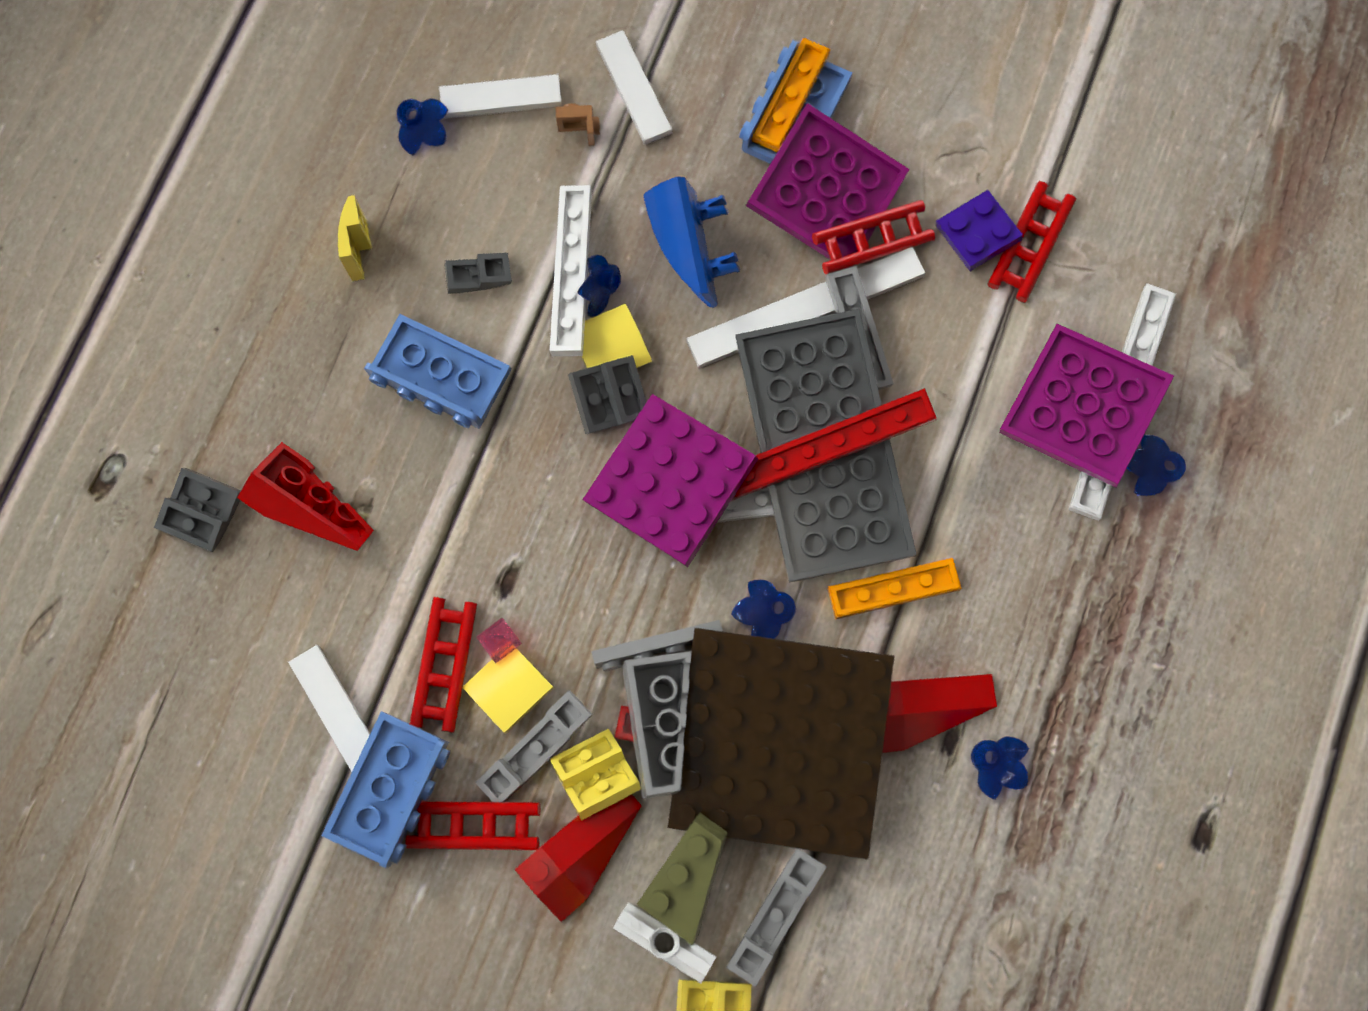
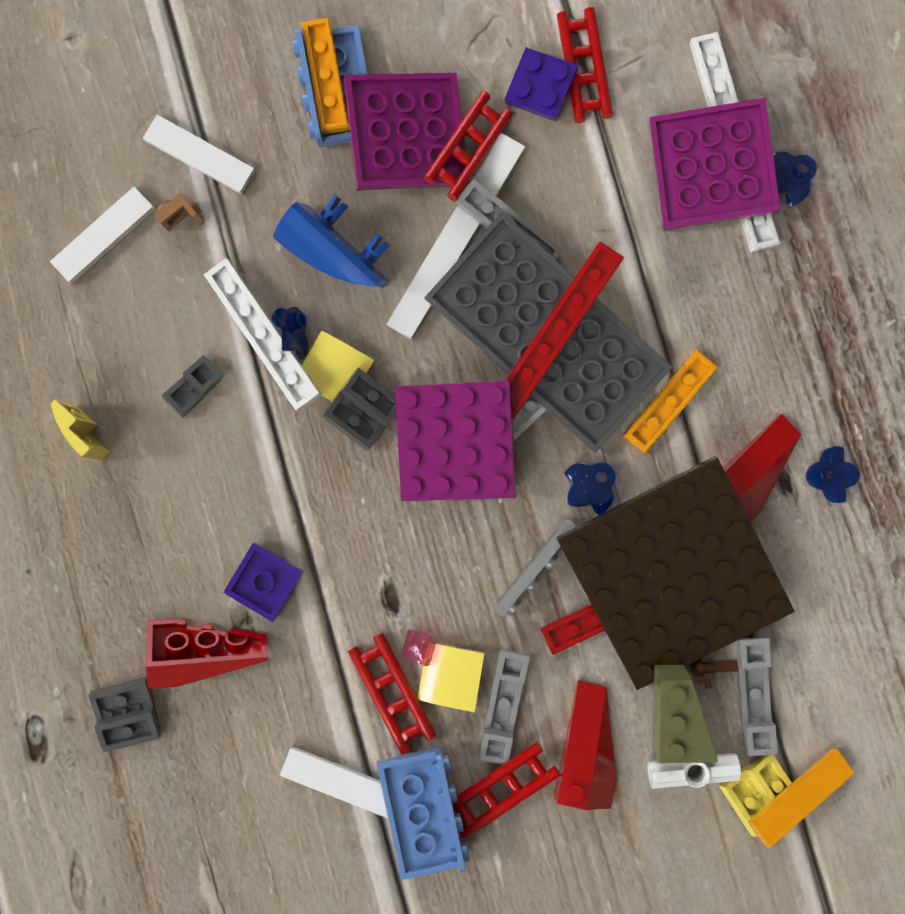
camera: 35 degrees left, 10 degrees up
medium blue bracket [364,314,511,429] -> none
clear blue plate [397,98,448,155] -> none
light yellow slope [550,729,641,820] -> none
light grey wedge [622,651,692,799] -> none
none -> dark purple plate [223,542,304,622]
none -> reddish brown piece [691,656,739,689]

